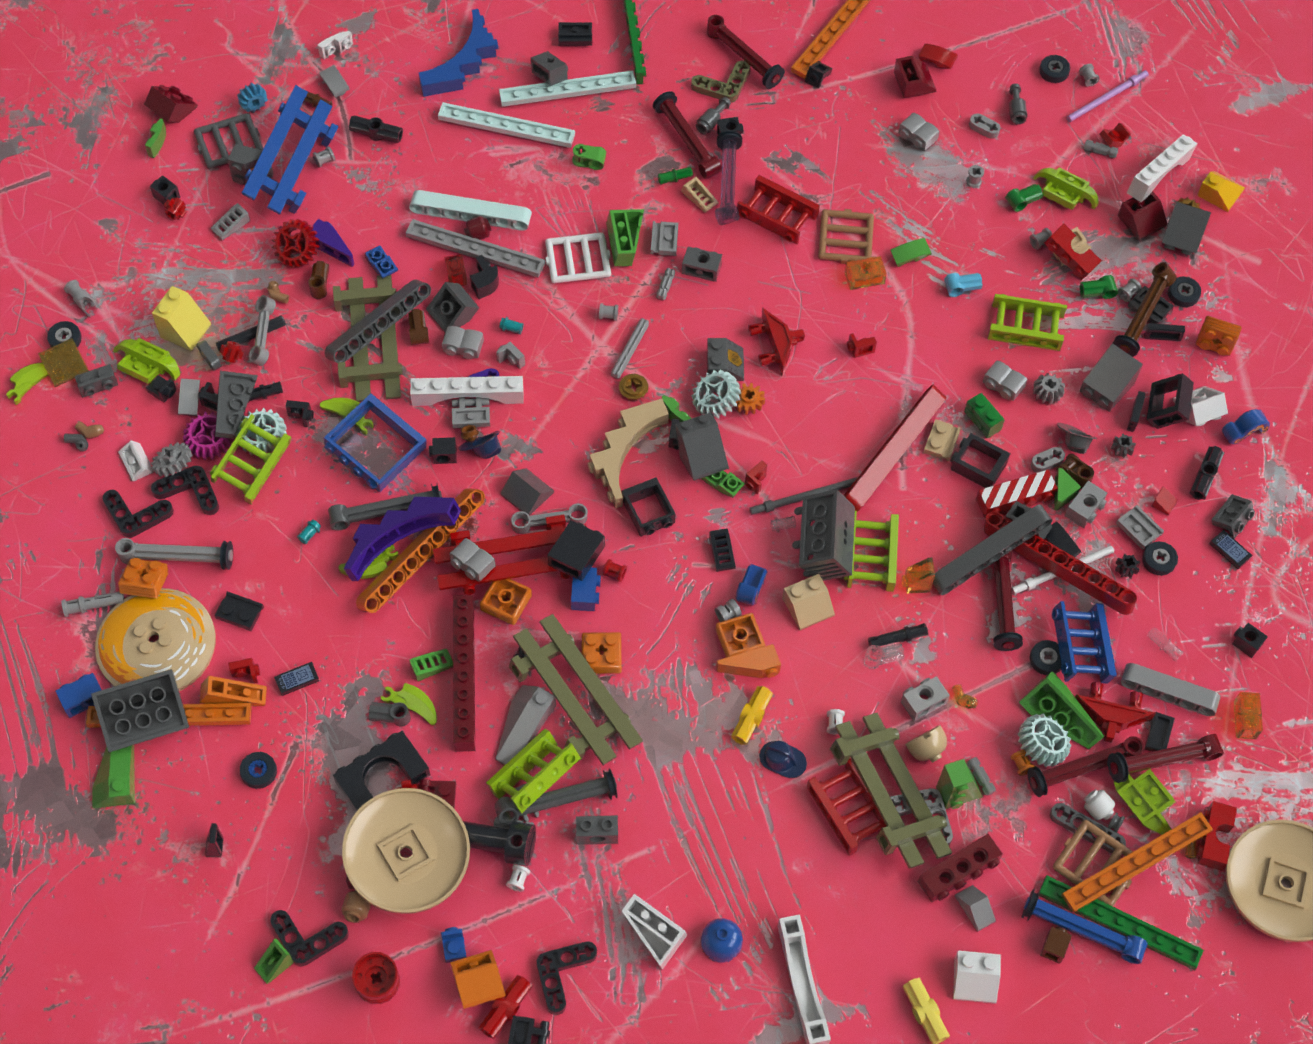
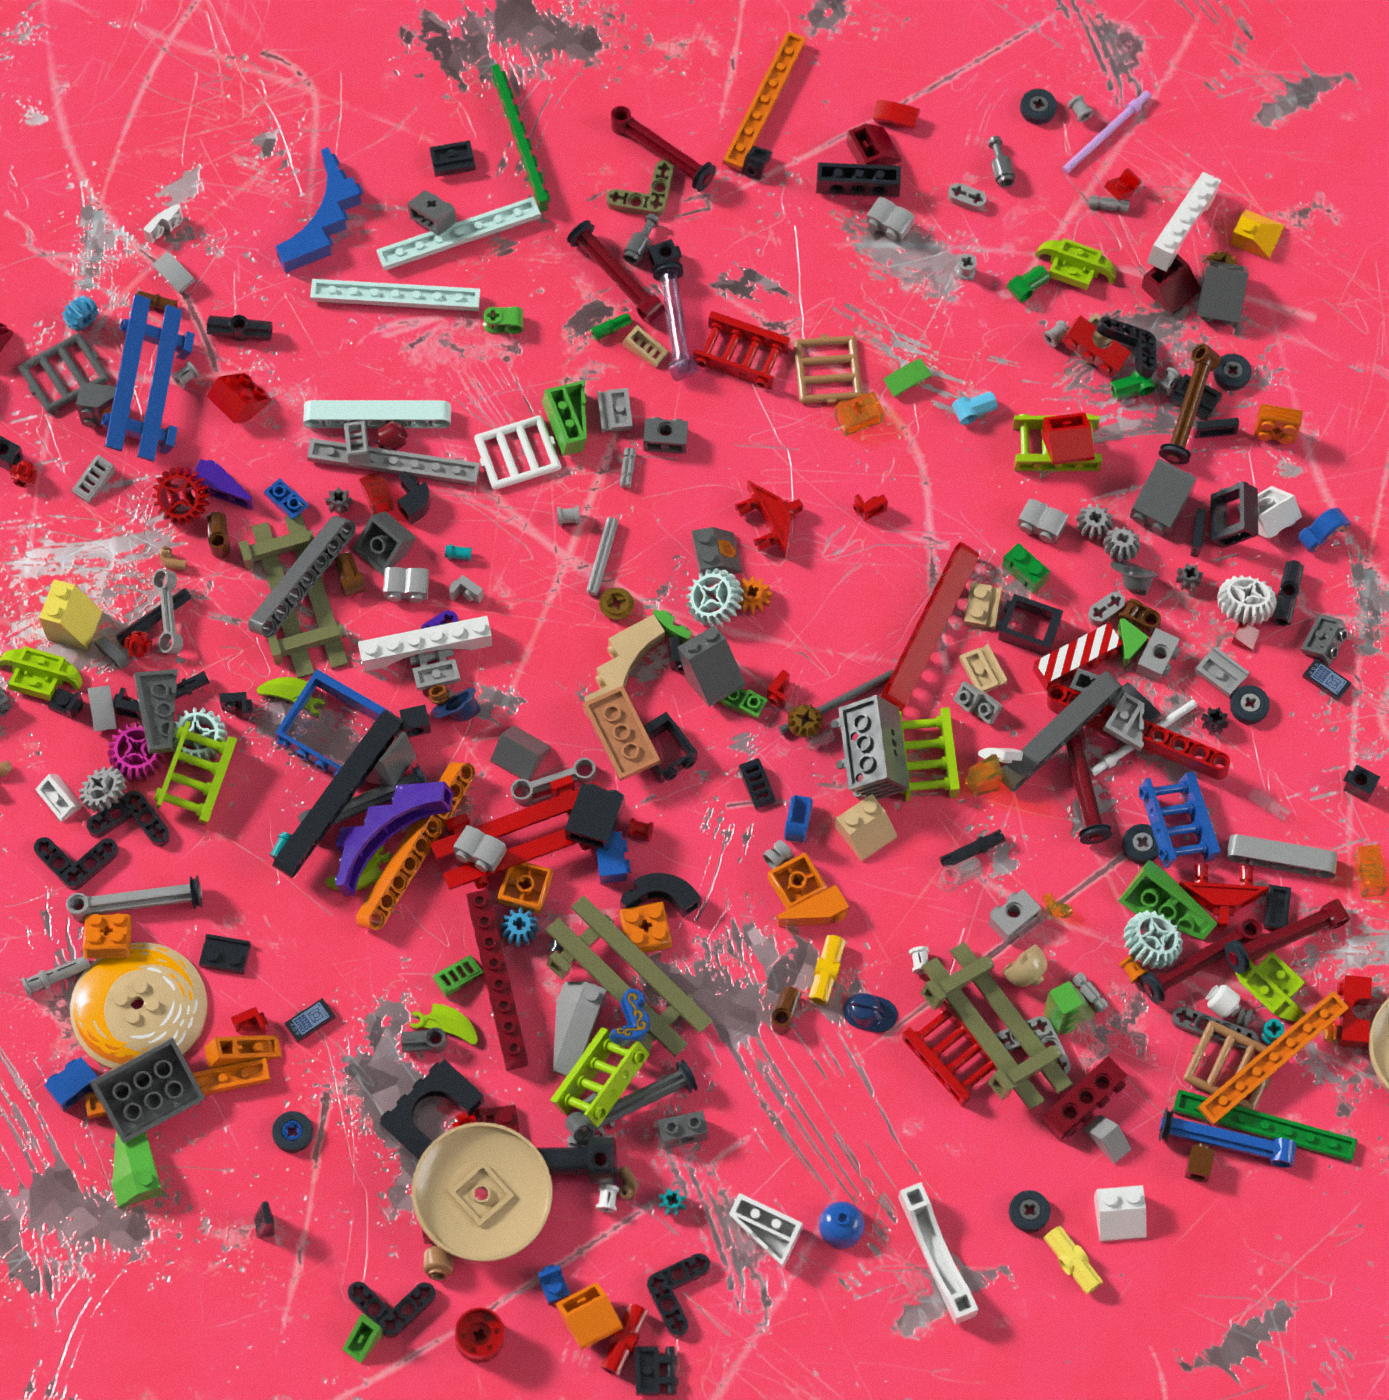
camera: 10 degrees left, 5 degrees up
none -> red slope [207,372,272,424]
none -> black beam [272,709,405,878]
none -> dark grey gear [325,487,353,516]
none -> light grey slope [344,421,370,466]
none -> dark grey slope [366,731,417,786]
none -> dark azure gear [500,908,539,947]
none -> nougat plate [583,685,661,781]
none -> blue animal [609,988,650,1047]
none -> medium nougat arm [618,1165,639,1200]
none -> black arch [620,873,702,918]
none -> teal gear [658,1188,686,1217]
none -> reddish brown piece [771,986,802,1035]
none -> pearl gold gear [787,703,823,738]
none -> black brick [816,162,901,197]
none -> light grey slope [953,681,1003,724]
none -> tan plate [959,644,1008,693]
none -> white slope [978,748,1023,765]
none -> black bush [1008,1190,1050,1232]
none -> red slope [1042,412,1095,465]
none -> black beam [1096,317,1157,378]
none -> light grey gear [1103,526,1141,563]
none -> light grey wing [1103,692,1144,751]
none -> white gear [1217,575,1277,626]
none -> teal bush [1261,1019,1285,1045]

